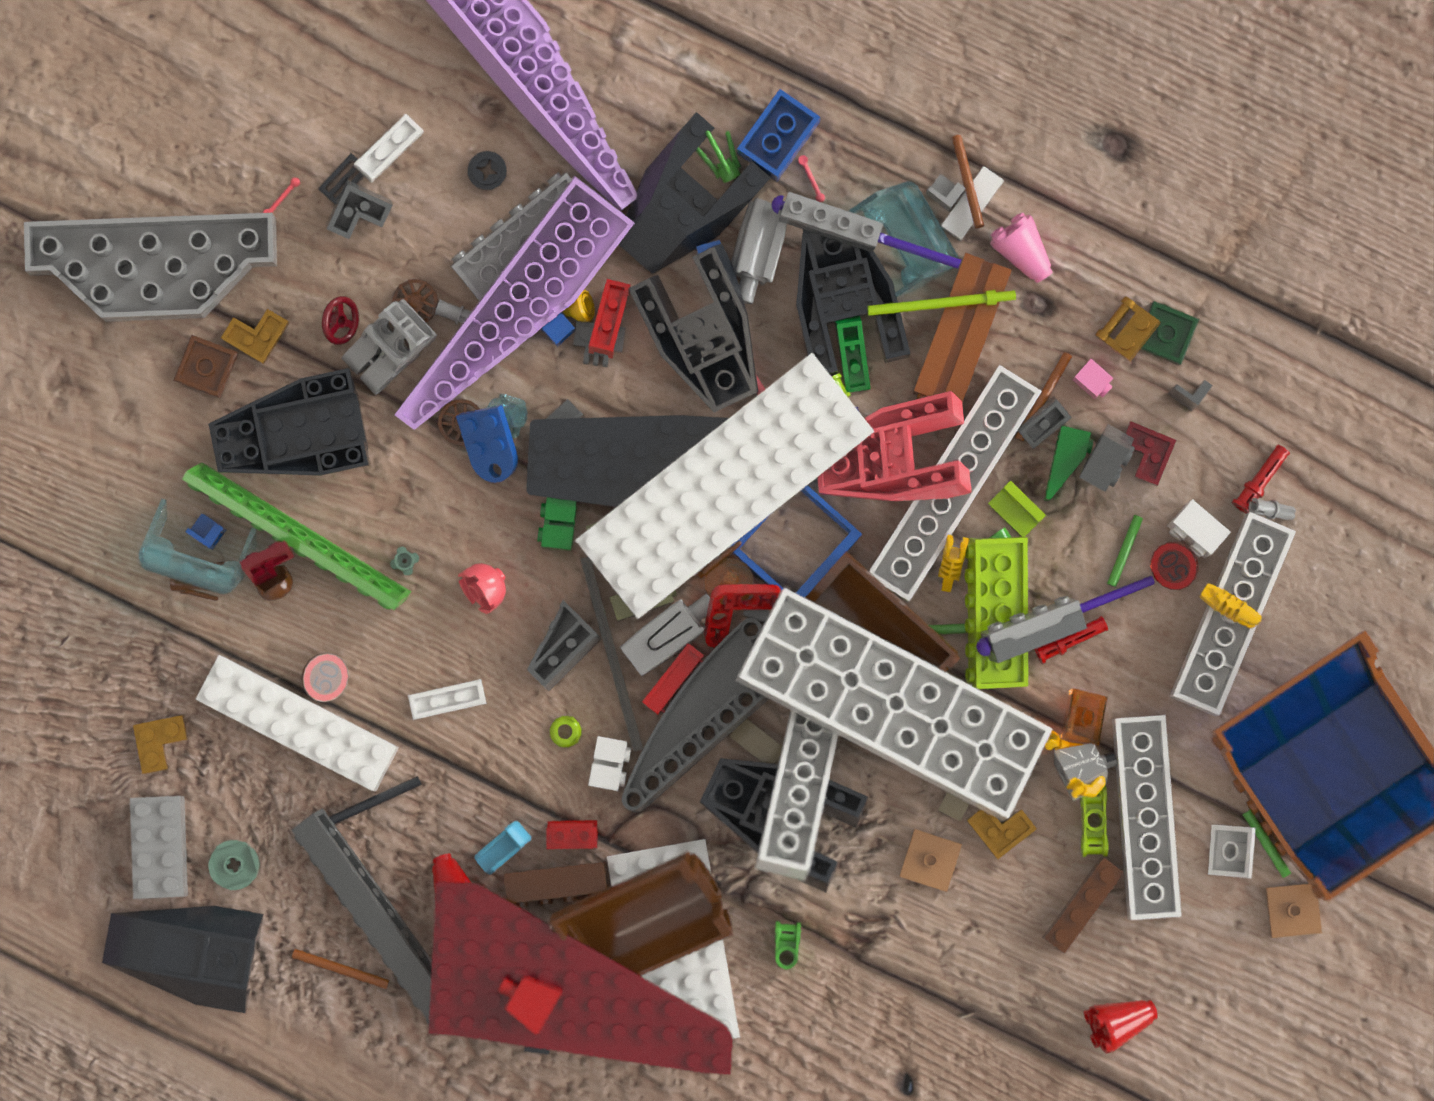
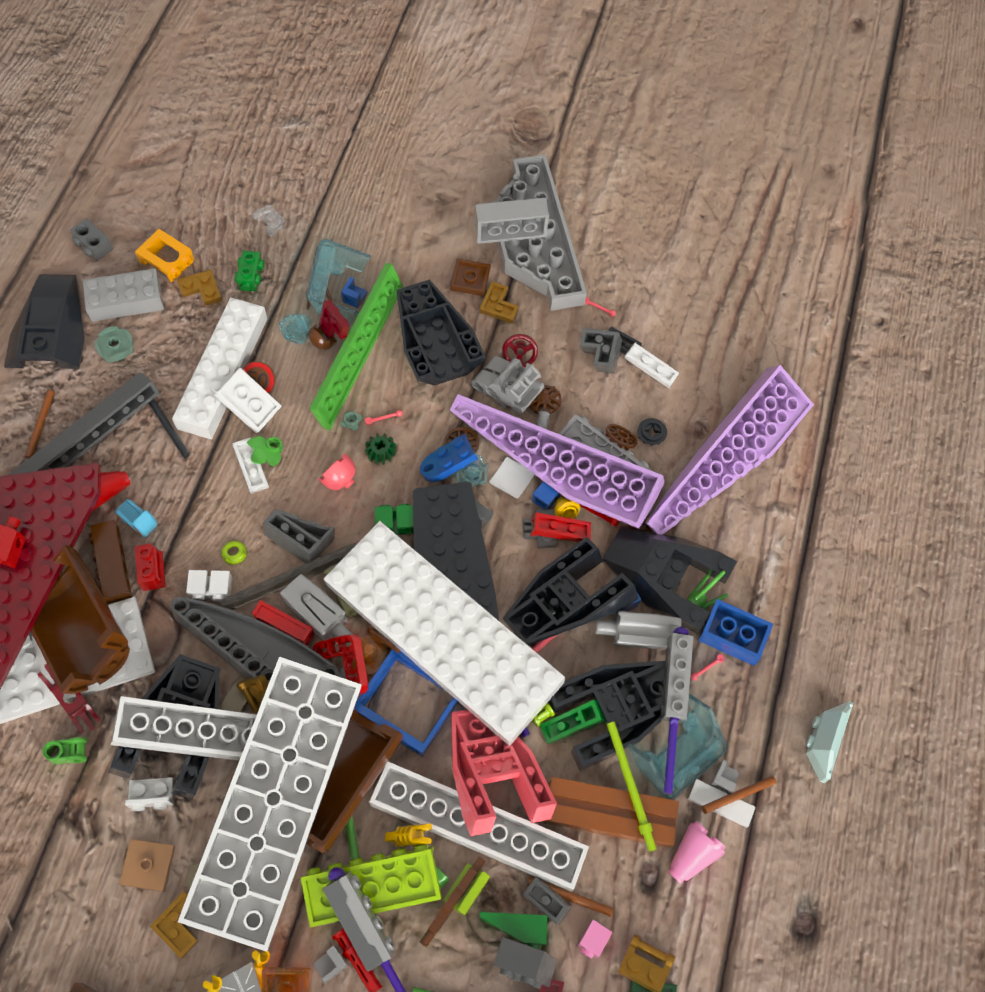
camera: 75 degrees right, 20 degrees down
none -> dark red piece [37,664,101,734]
none -> dark grey brick [70,218,113,261]
none -> white bracket [125,777,175,811]
none -> light orange panel [135,229,194,283]
none -> white tile [214,368,281,434]
none -> green brick [234,250,264,292]
none -> pearl gold plate [236,675,269,715]
none -> bright green plate [247,436,283,467]
none -> clear piece [252,205,285,236]
none -> clear light blue piece [278,314,311,344]
none -> light grey panel [314,945,348,984]
none -> dark green gear [364,433,397,465]
none -> coral hinge [365,410,403,425]
none -> reddish brown piece [419,856,486,948]
none -> light grey brick [474,198,549,244]
none -> white sticker [489,457,535,499]
none -> reddish brown wheel [605,424,638,450]
none -> light aqua wedge [806,701,853,783]

